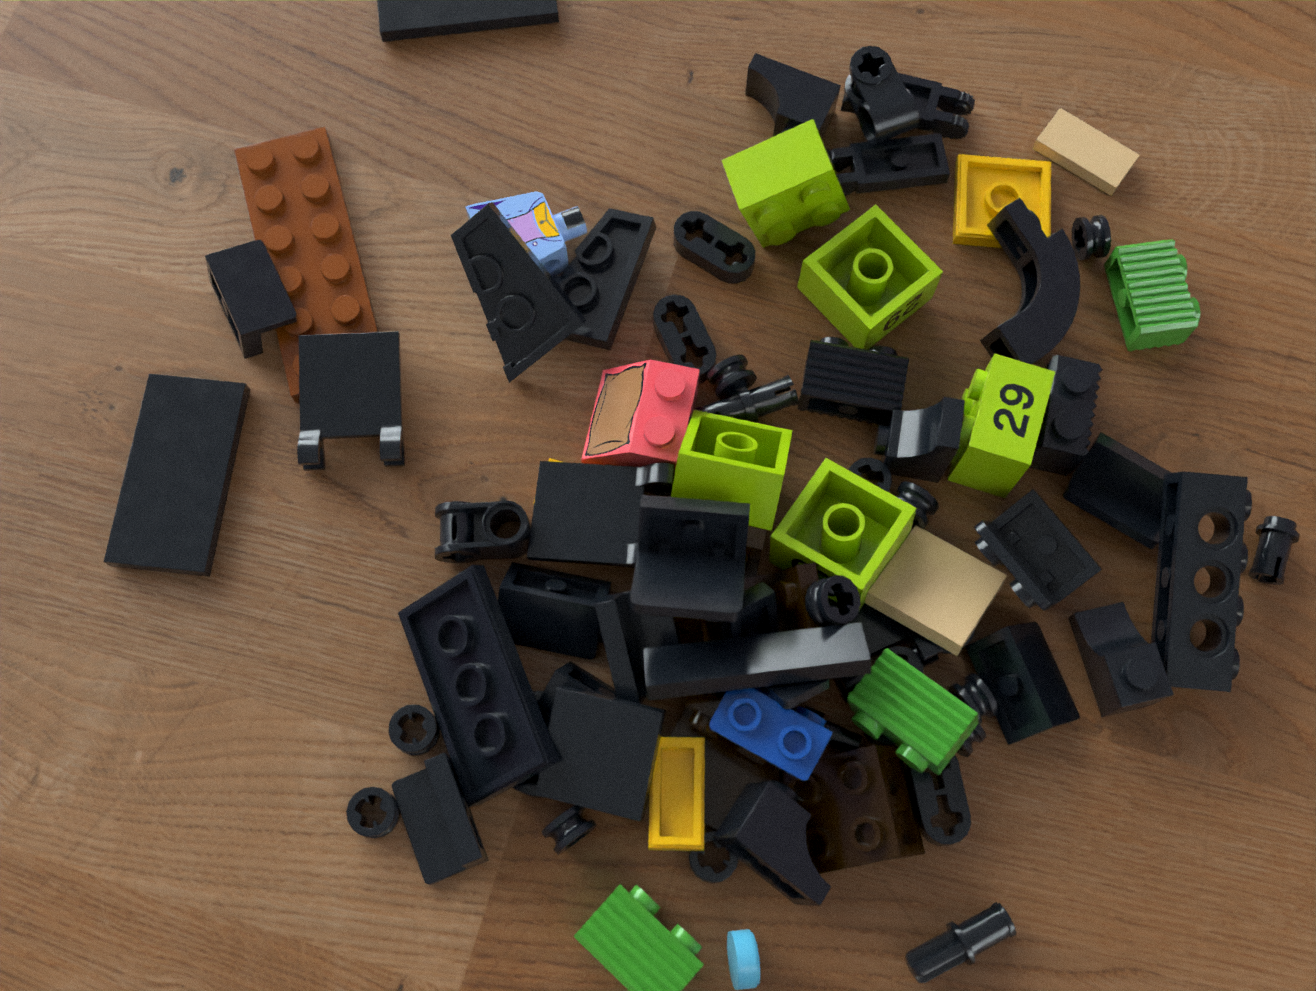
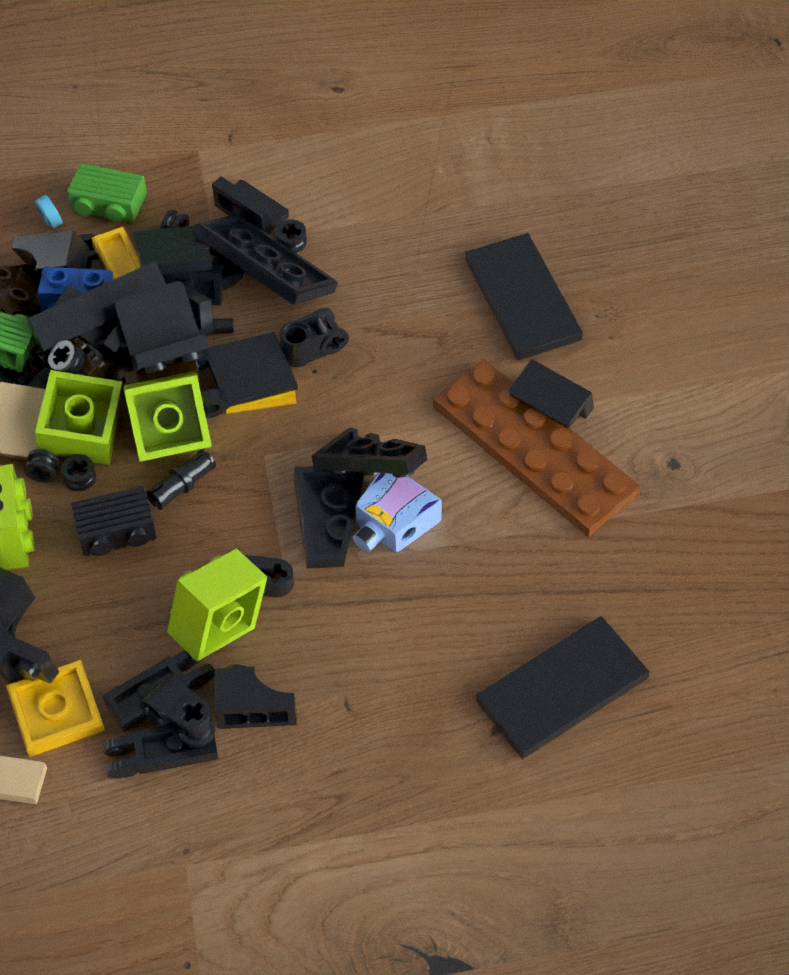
camera: 155 degrees right, 15 degrees down
black flag [297,331,405,471] -> none
black bush [346,787,400,839] -> none
black panel [498,562,612,660] -> none
coral slope [581,360,700,474] -> none
black beam [653,294,717,384] -> none
black bush [707,355,757,400] -> none
lime brick [797,204,943,350] -> none
black arch [873,397,965,483] -> none

